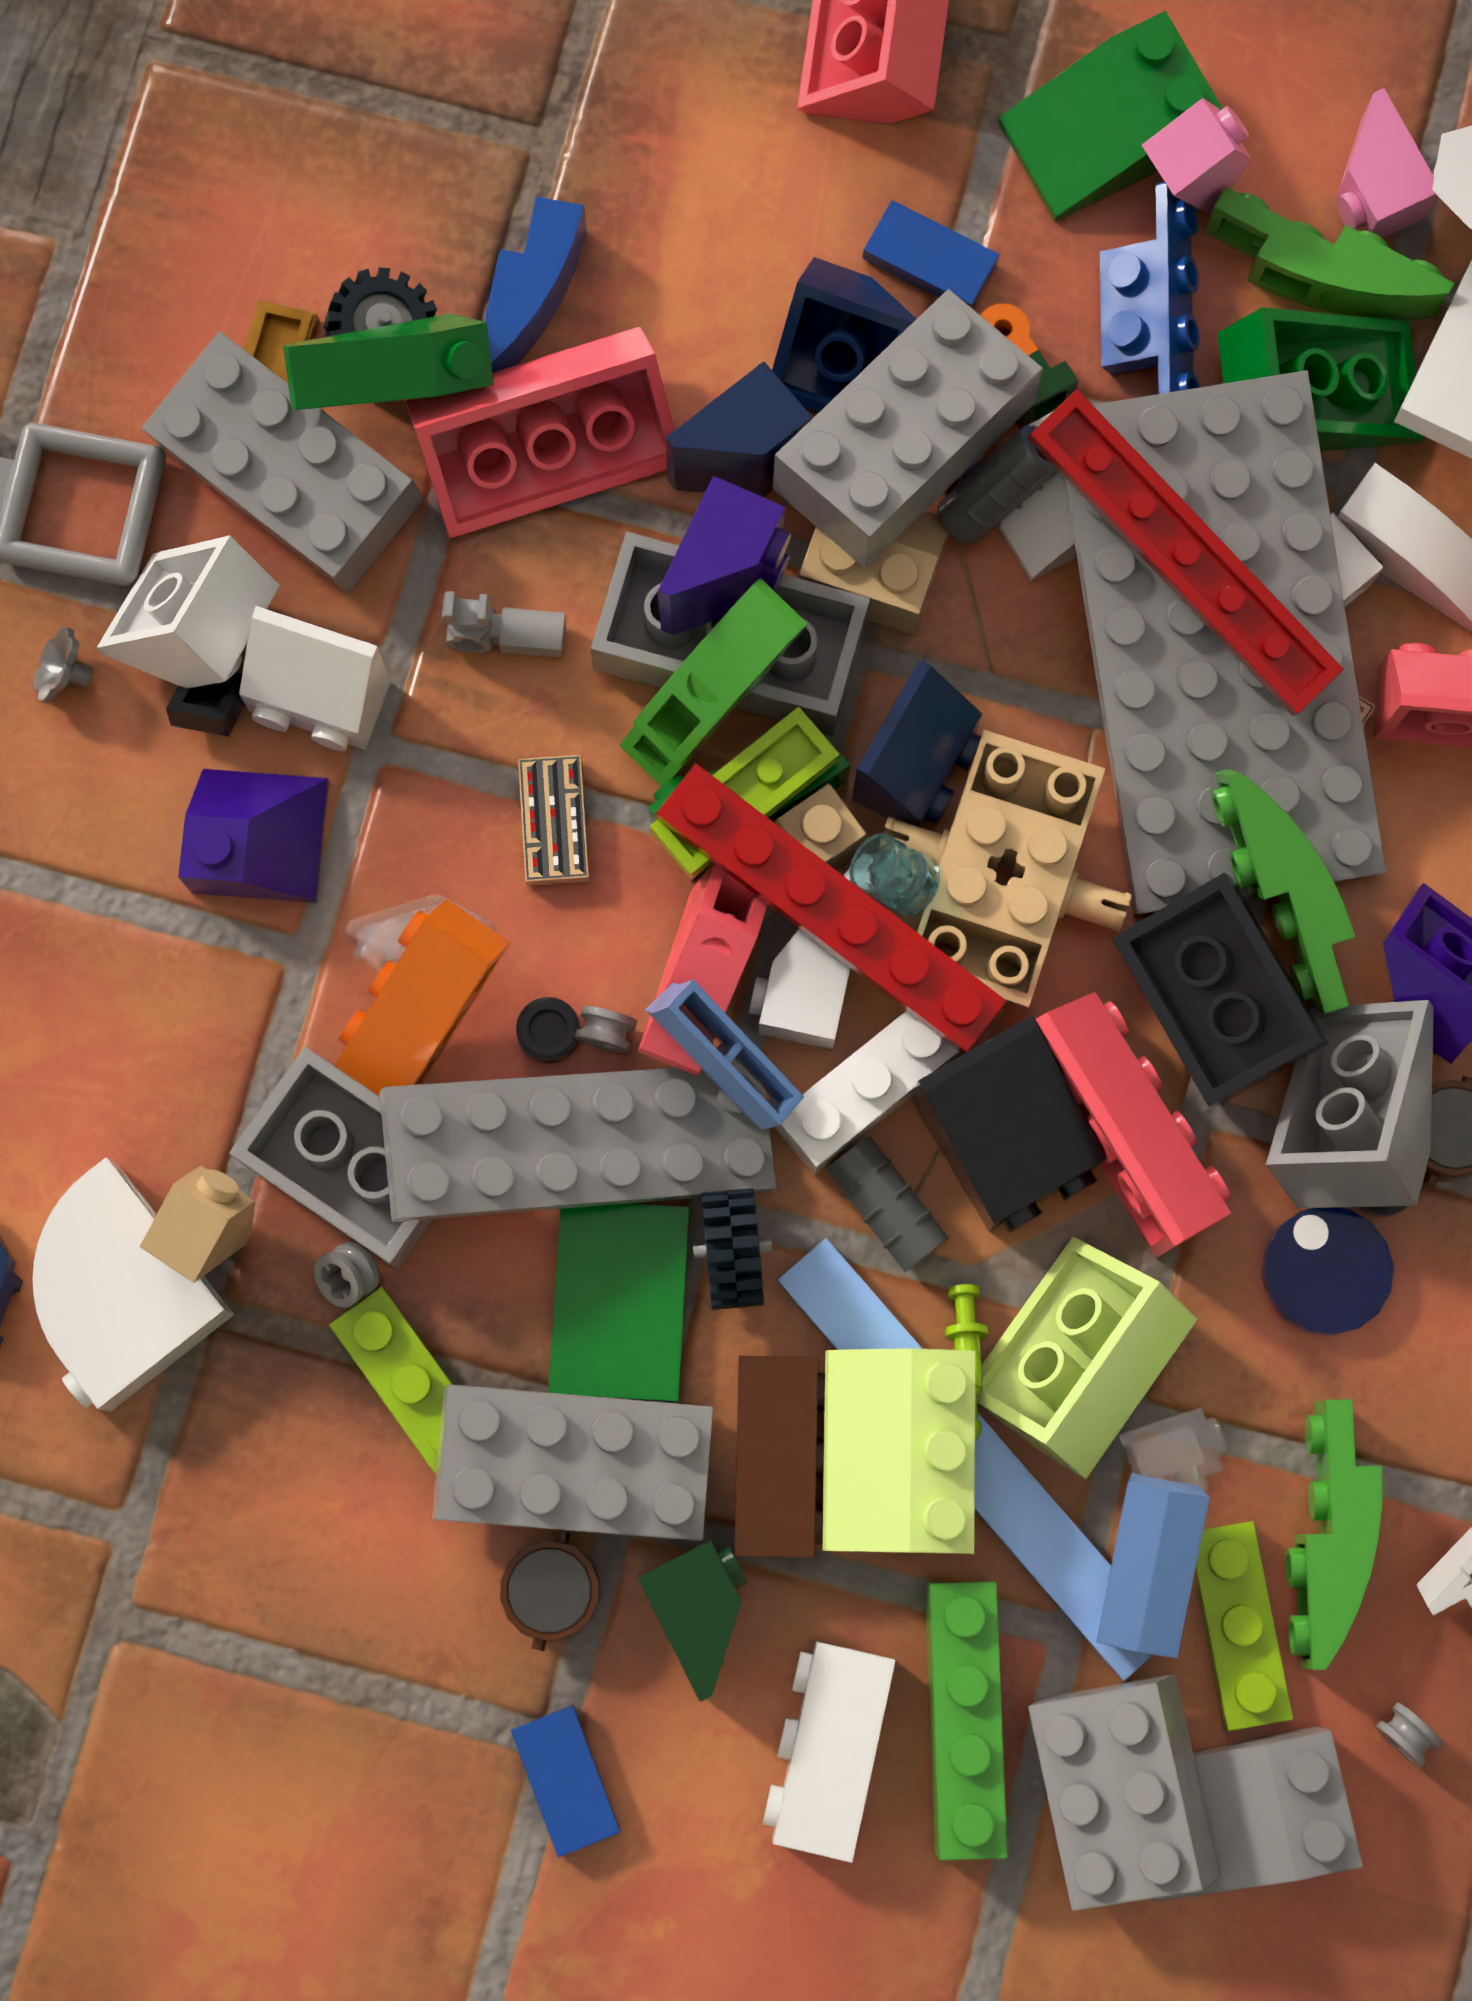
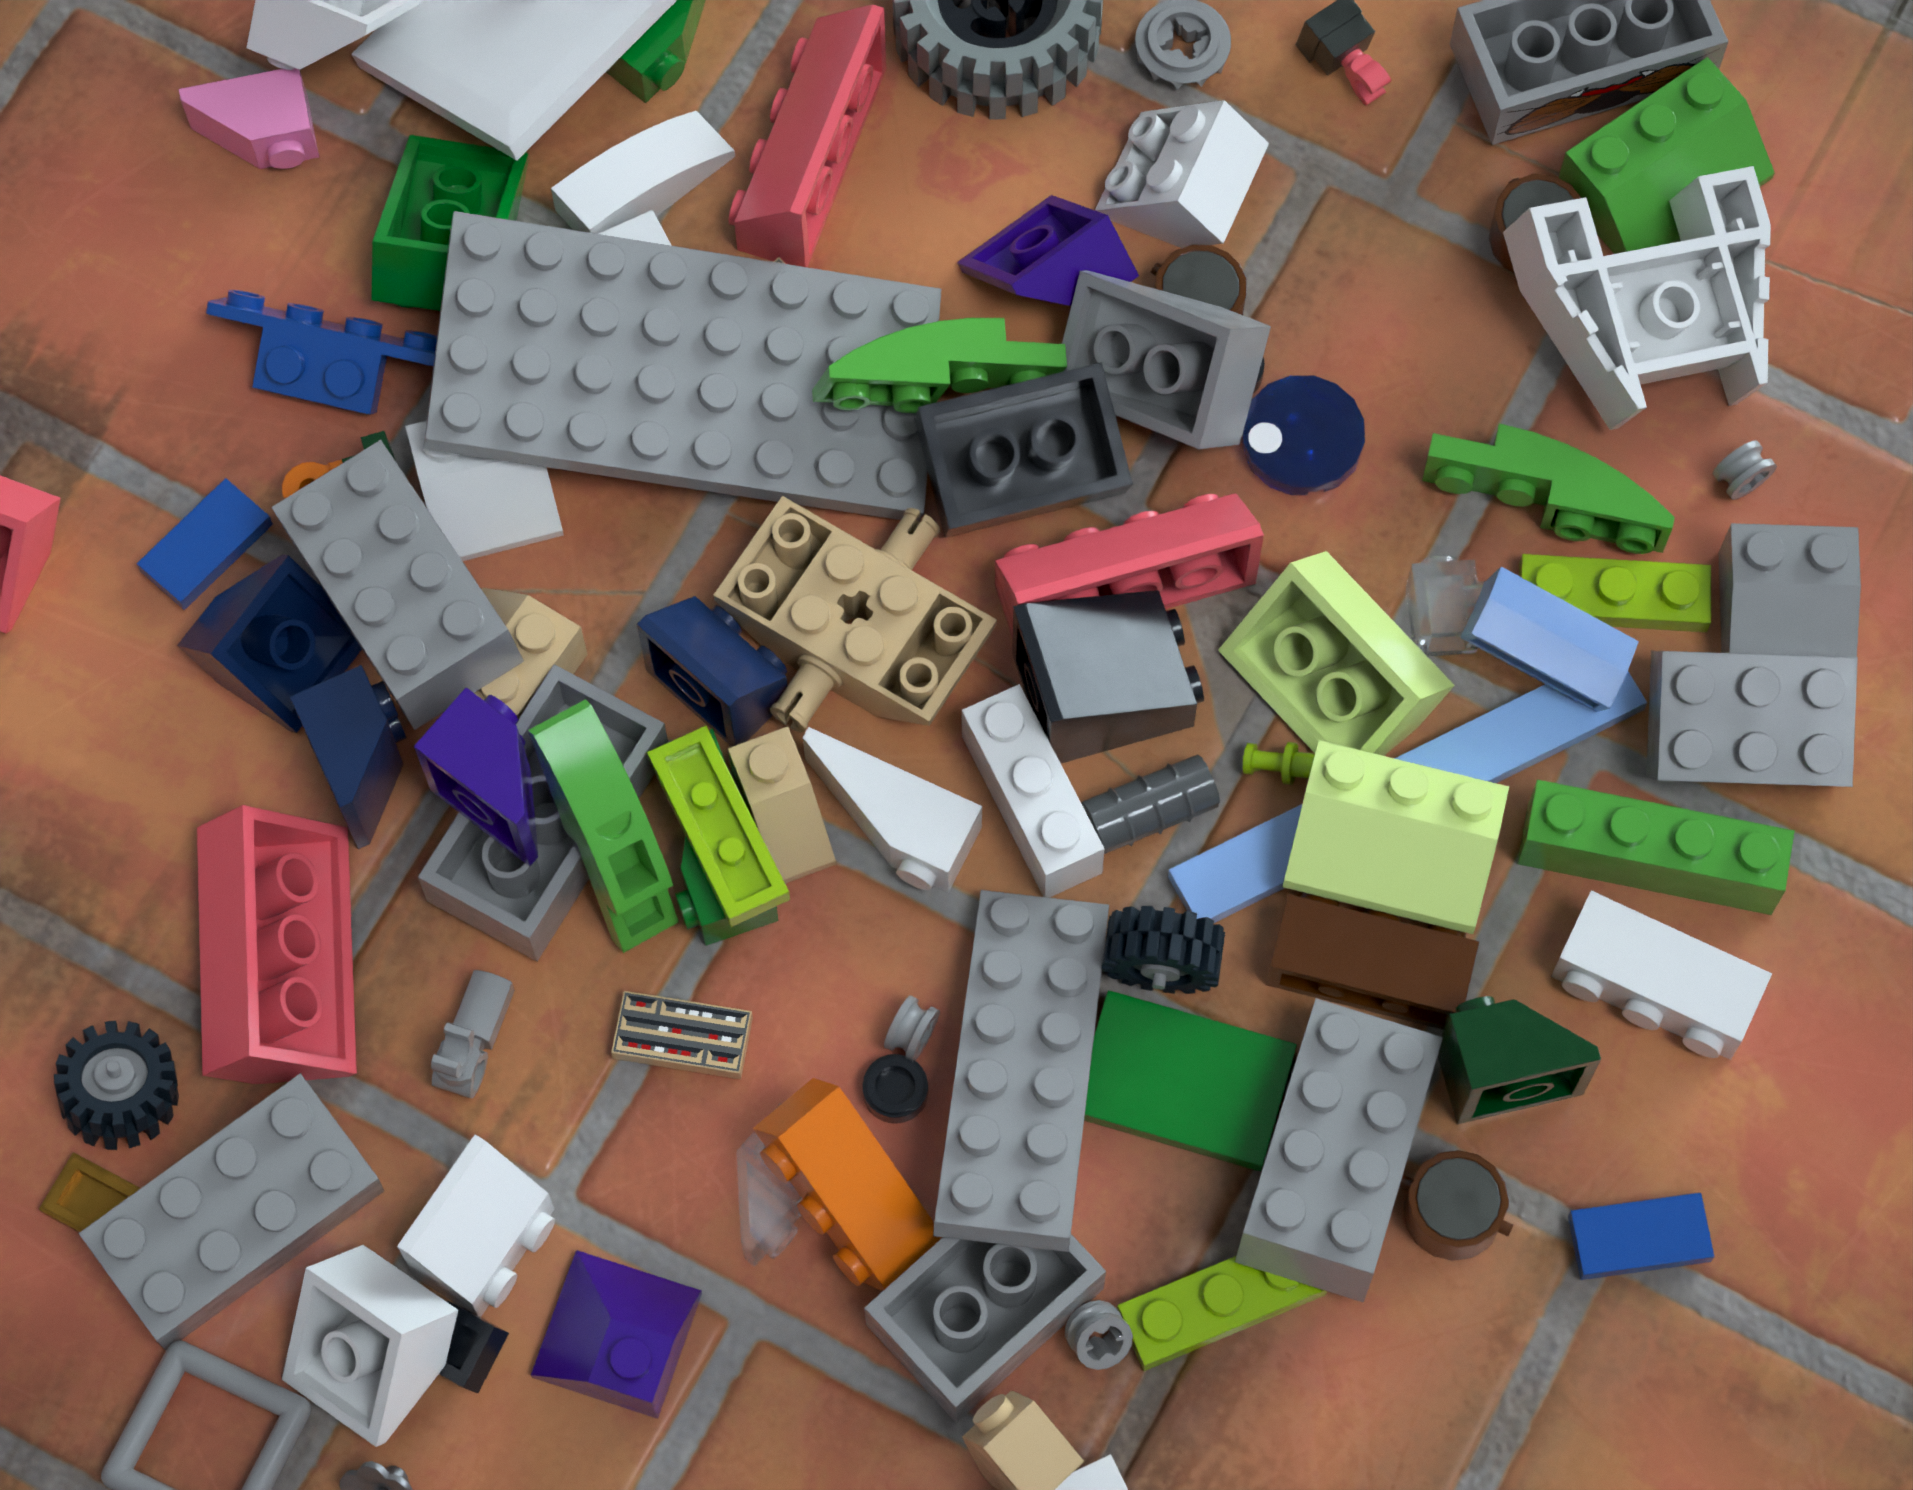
camera: 75 degrees left, 10 degrees down
green slope [283,313,493,410] -> none
blue slope [484,197,587,373] -> none
coral slope [638,863,768,1076] -> none
medium blue piece [645,980,804,1130] -> none
red plate [656,763,1006,1054] -> none
clear light blue wheel [849,833,940,916] -> none
dark grey axle [937,425,1058,545] -> none
green slope [998,10,1223,222] -> none
red plate [1027,389,1344,716] -> none
bright pink slope [1142,98,1252,214] -> none
bright green slope [1205,187,1455,320] -> none

